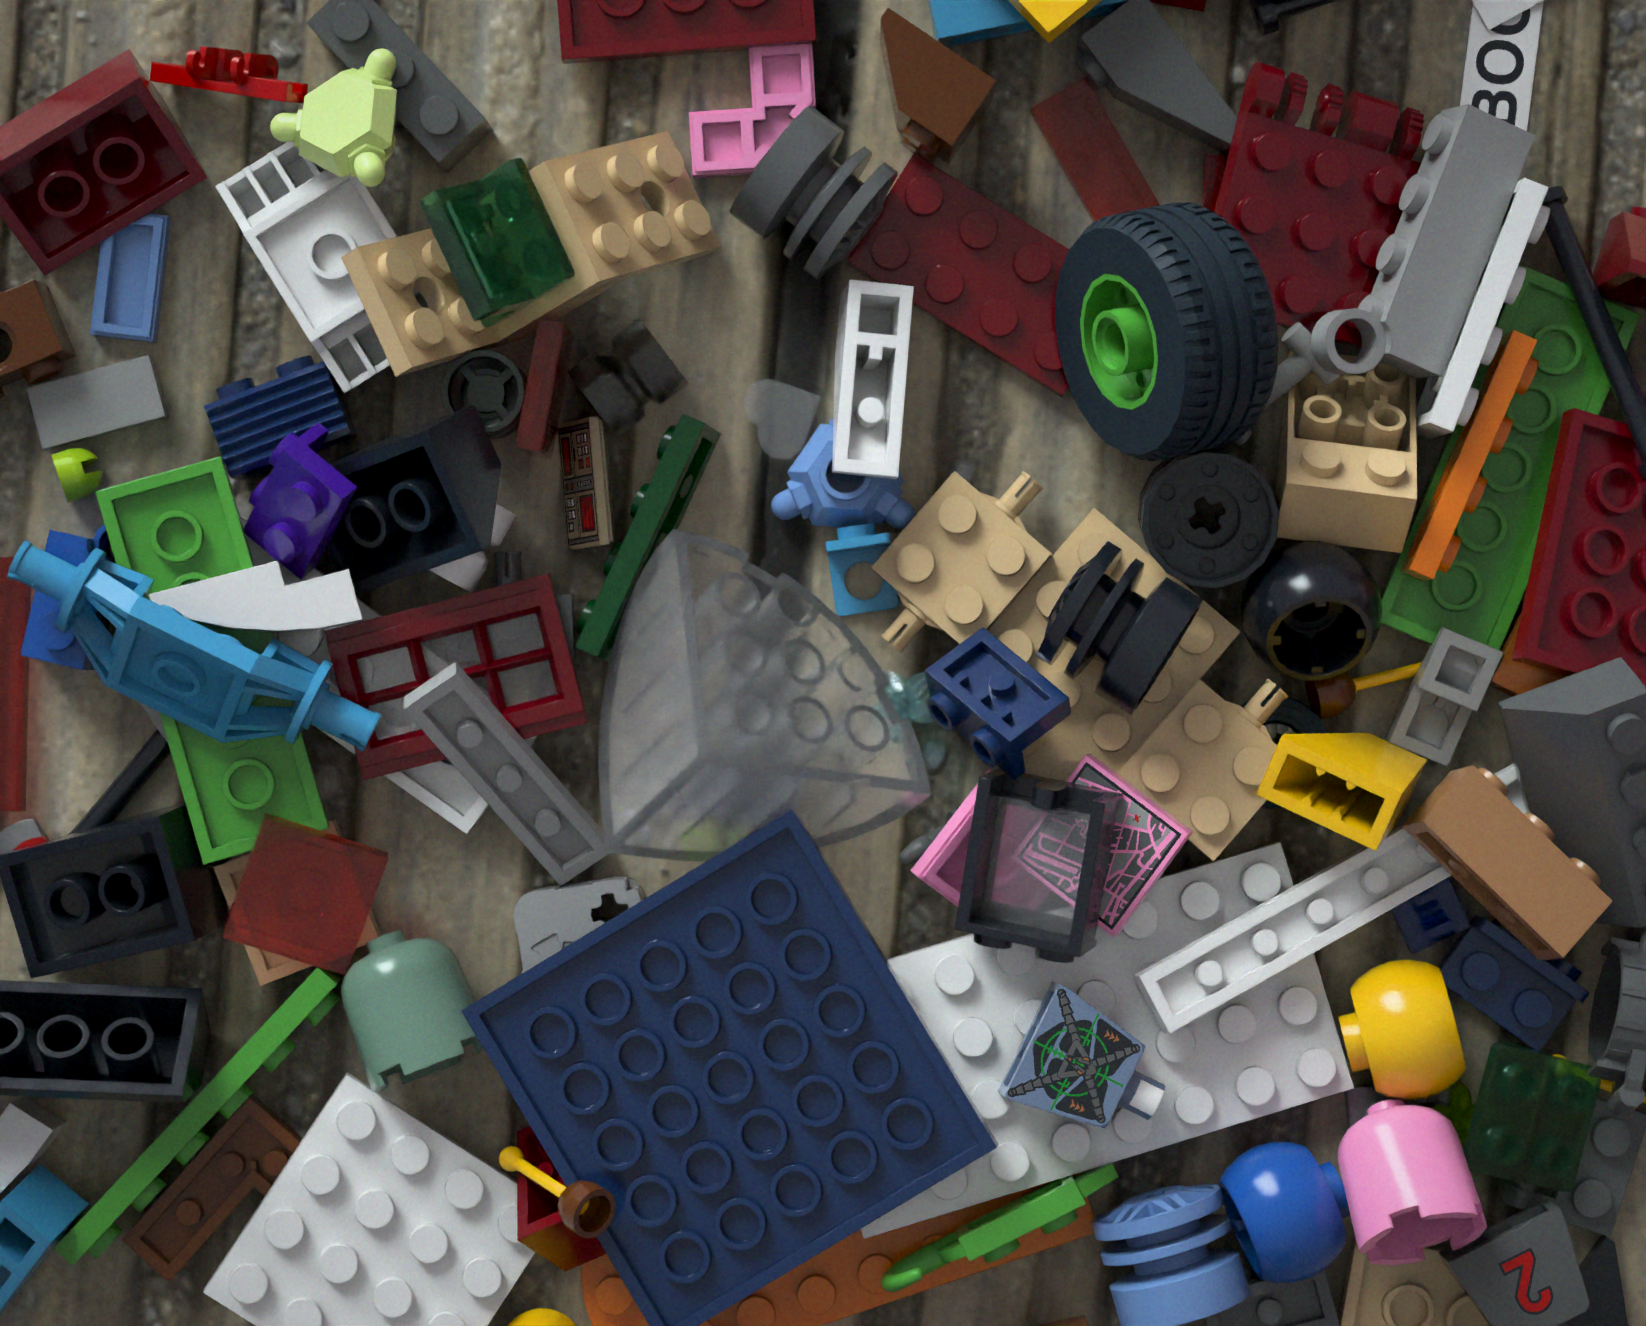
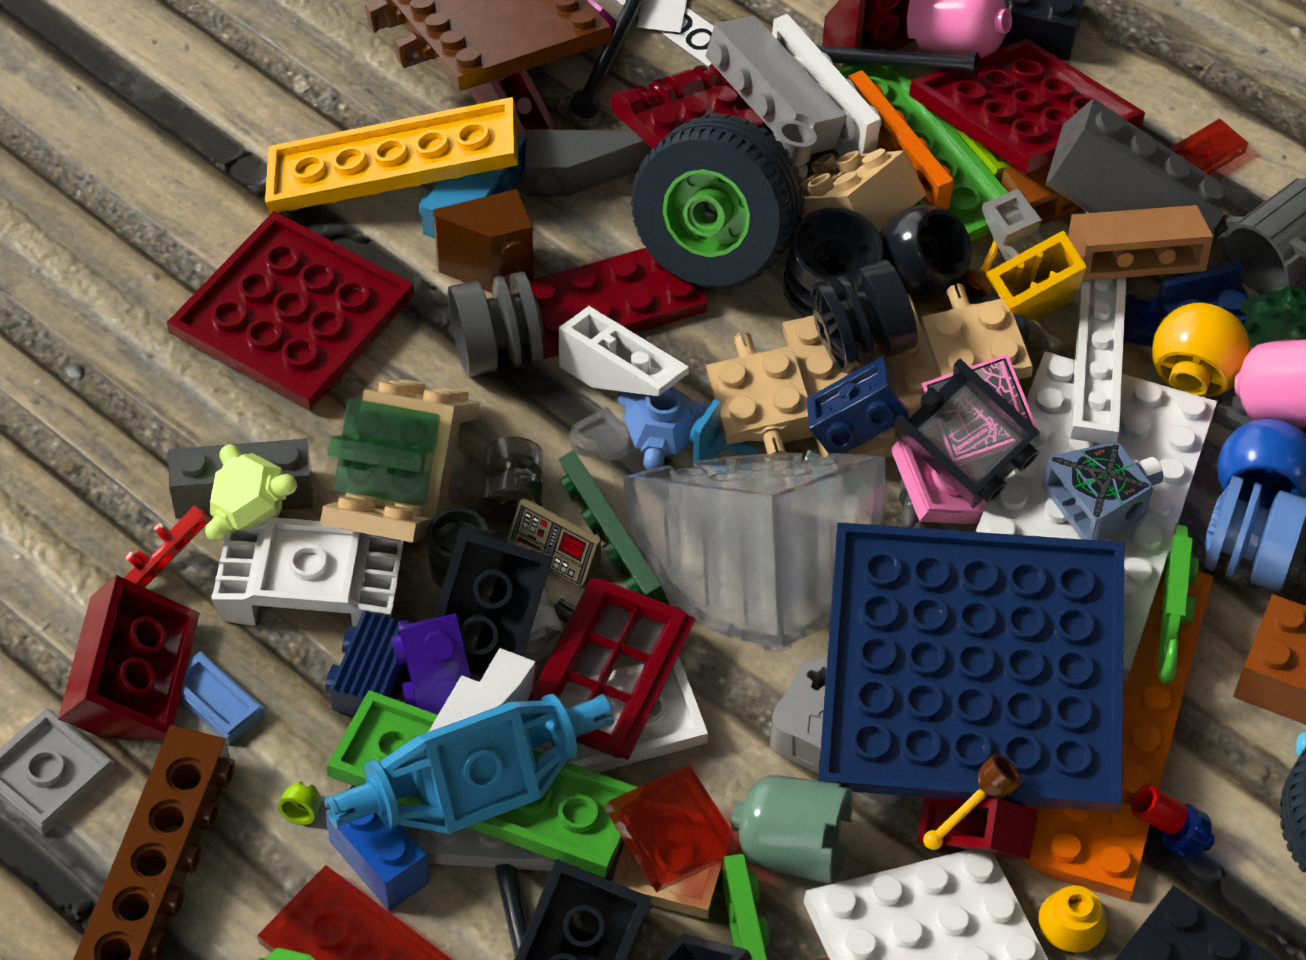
camera: 55 degrees left, 35 degrees down
light grey tile [26,355,169,451] -> none
light grey plate [404,662,612,886] -> none
clear red tile [516,319,575,460] -> none
bright pink tile [689,43,816,178] -> none
clear red tile [1030,77,1160,222] -> none

